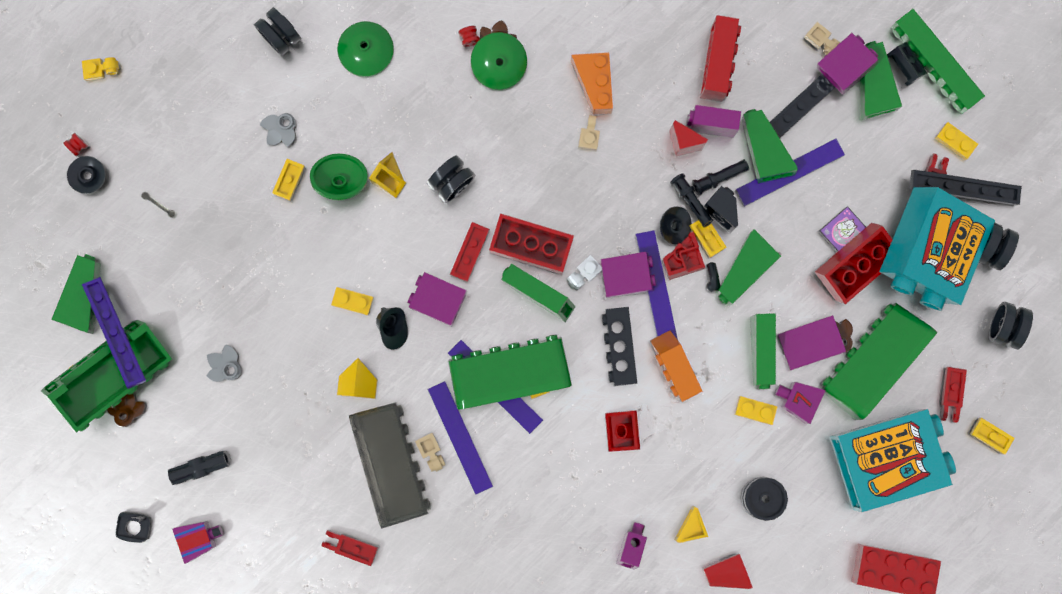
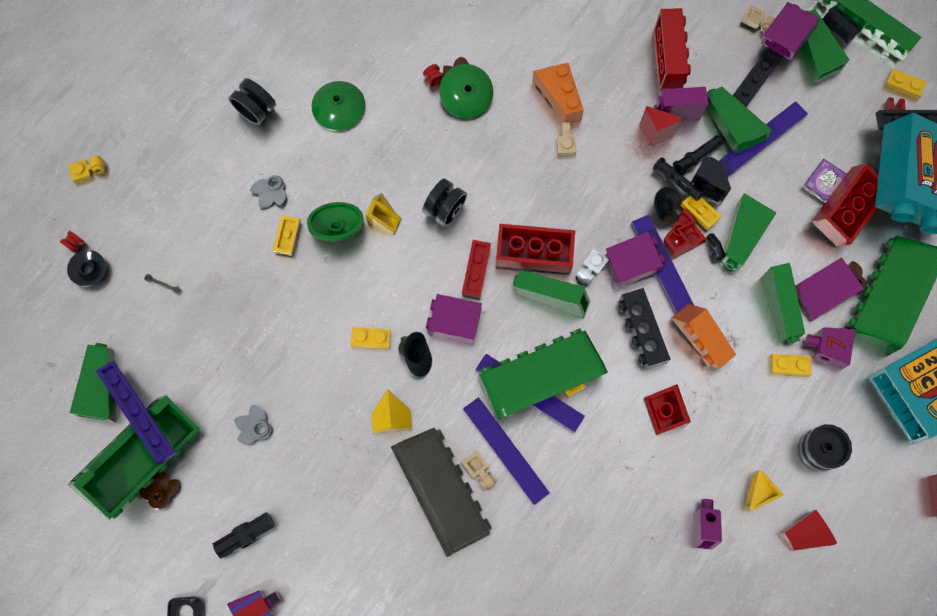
camera: 10 degrees left, 10 degrees down
red hinge [321,530,378,566] -> none

